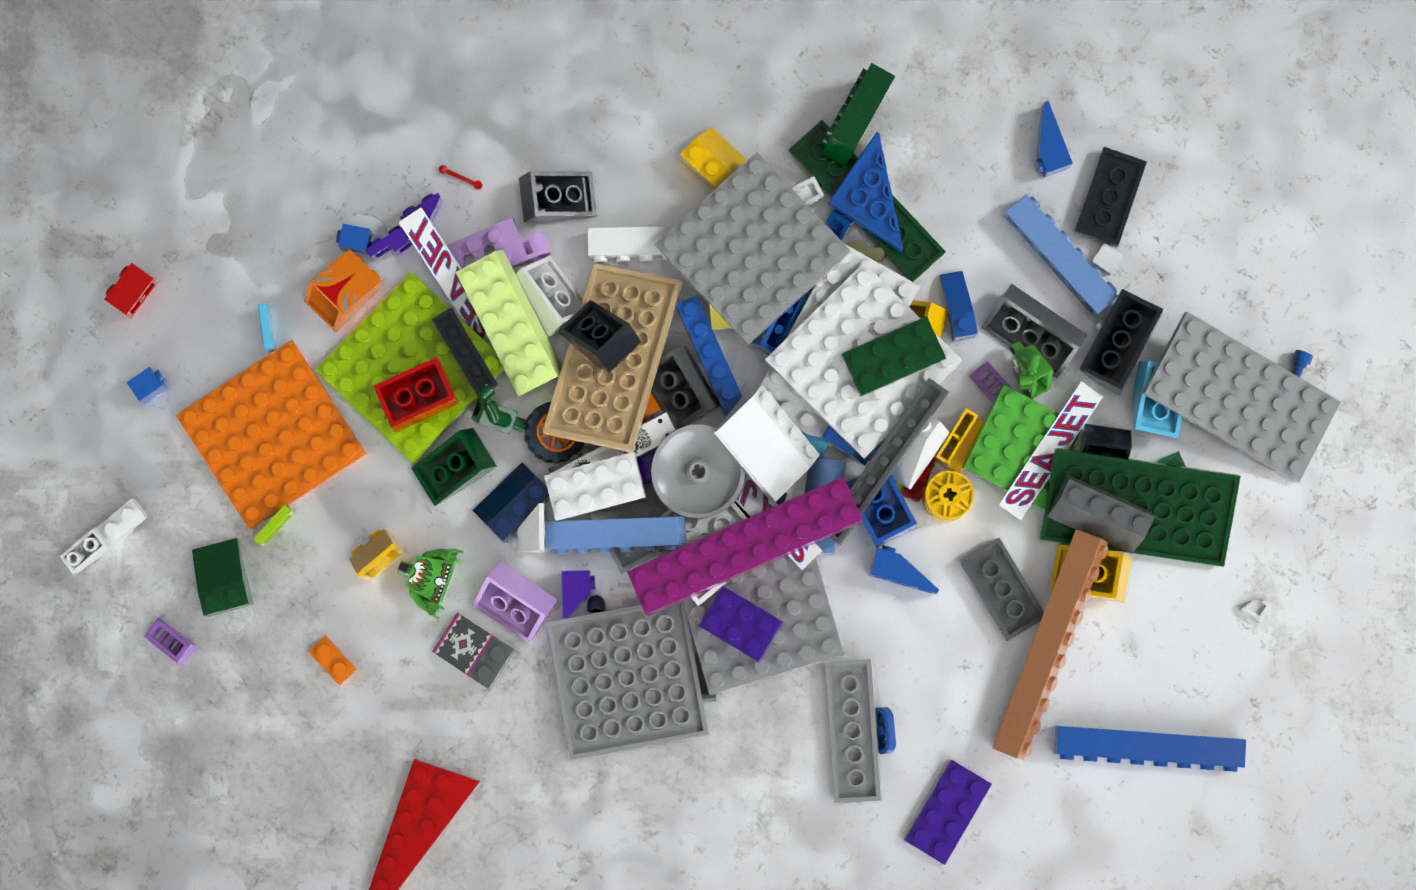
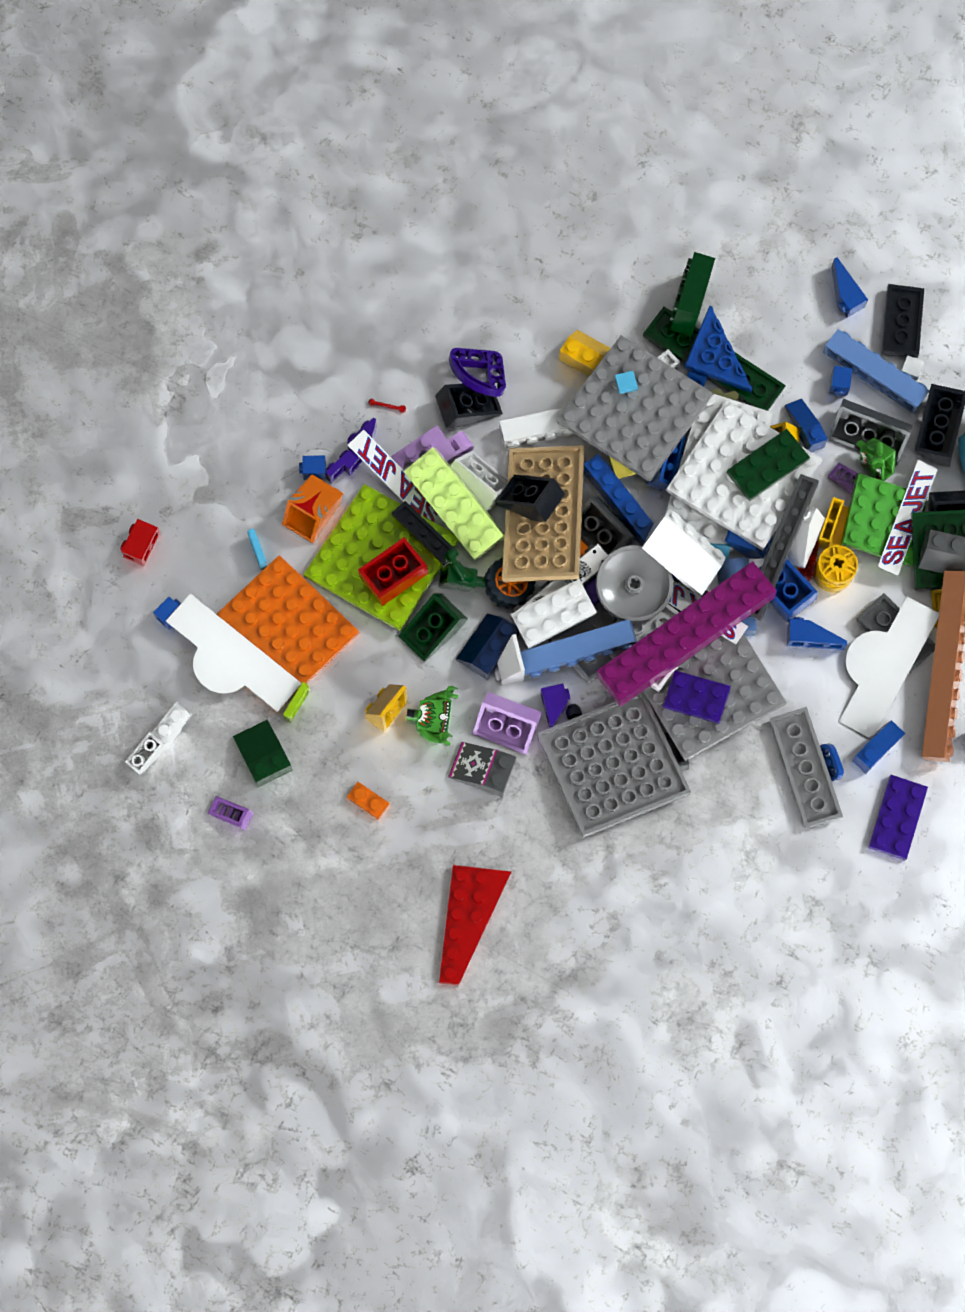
camera: 15 degrees left, 10 degrees down
none -> white sticker [166,594,302,712]
none -> dark purple beam [448,348,506,397]
none -> medium azure tile [615,371,638,394]
none -> blue brick [829,366,853,397]
none -> white sticker [839,597,939,739]
none -> blue slope [852,720,906,774]

